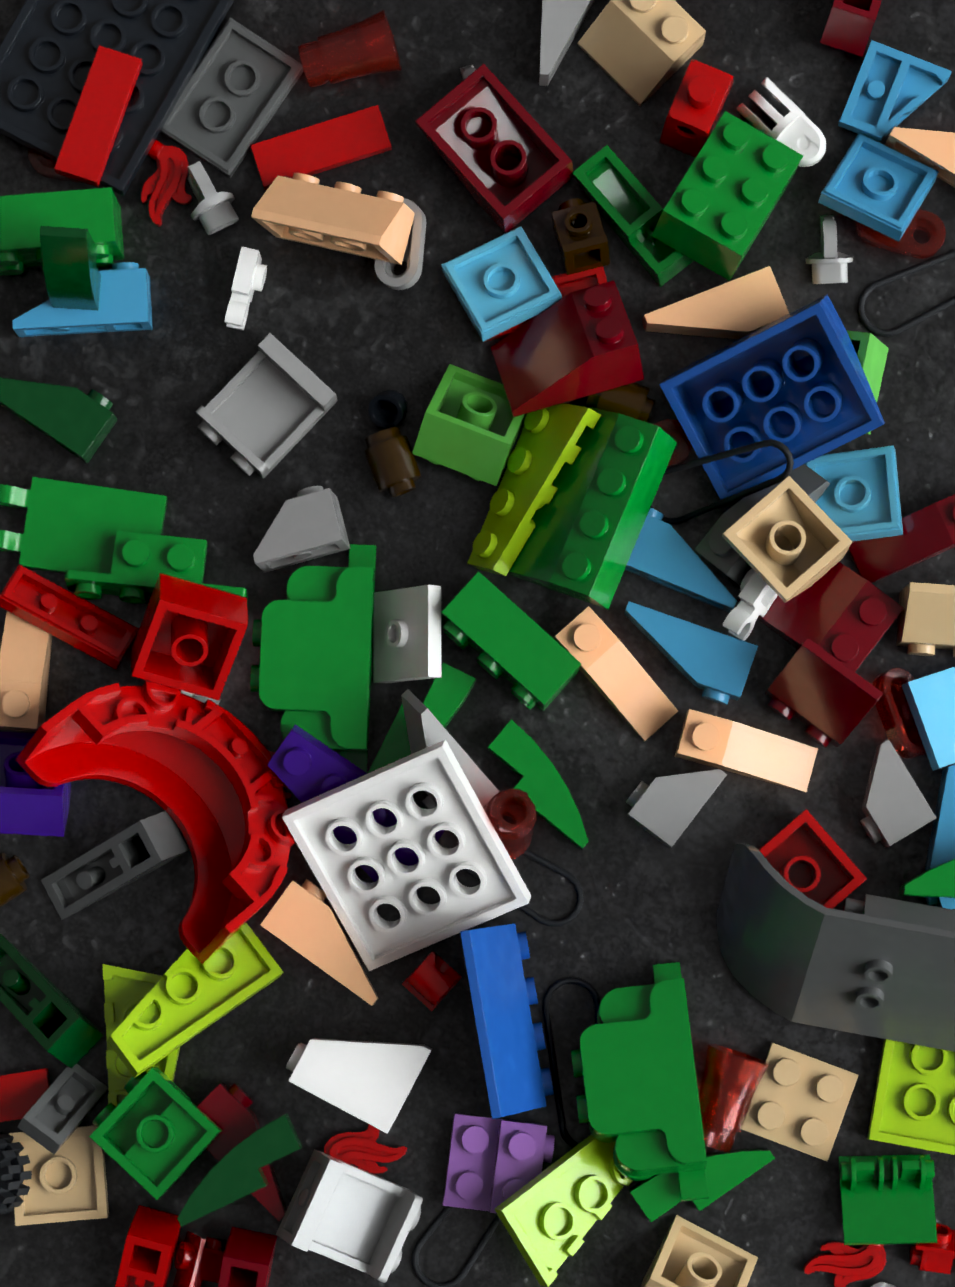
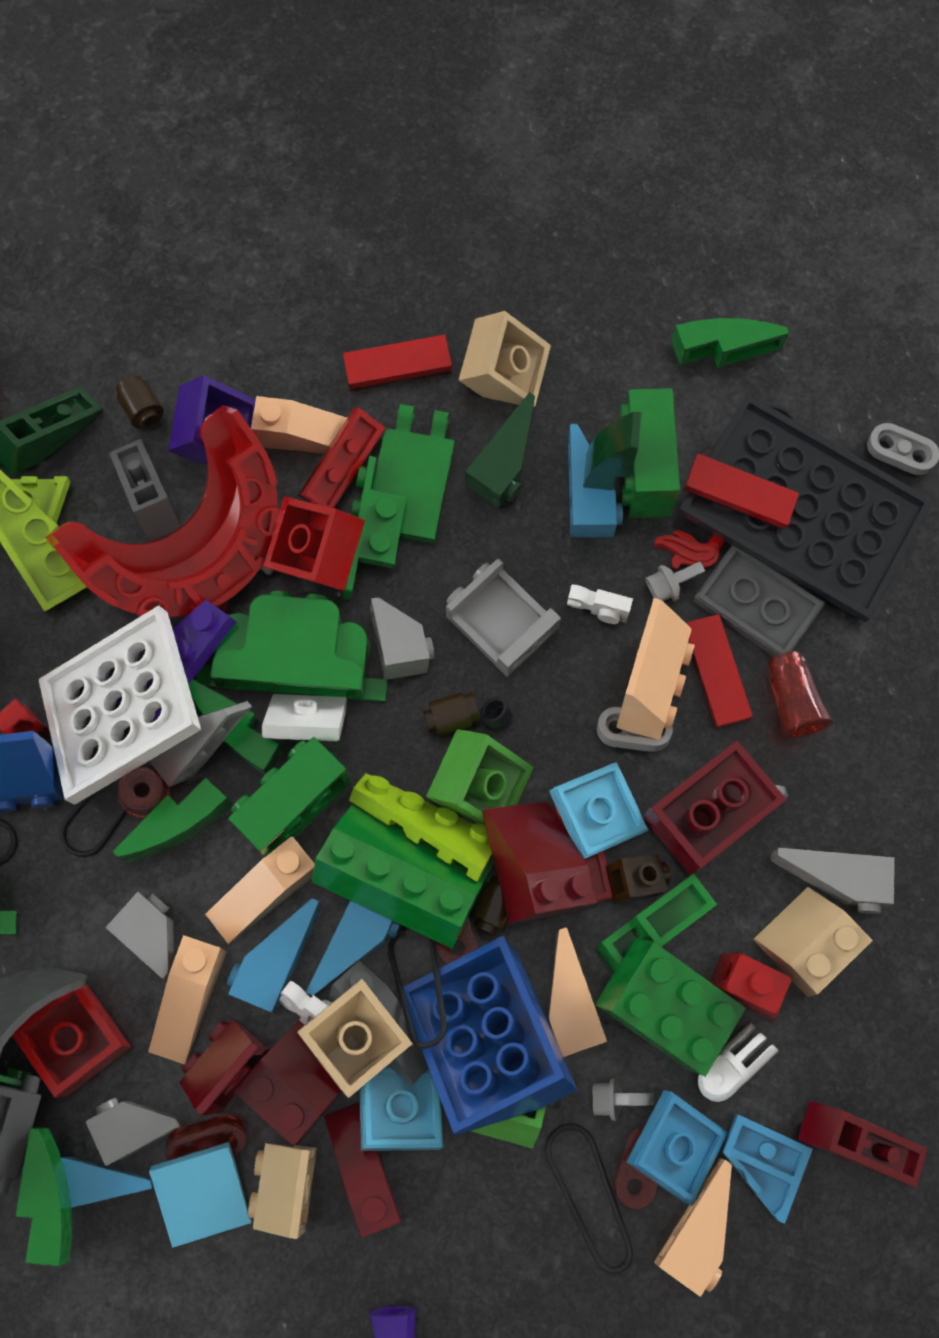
camera: 90 degrees right, 10 degrees down
light nougat slope [260,879,379,1006] -> none

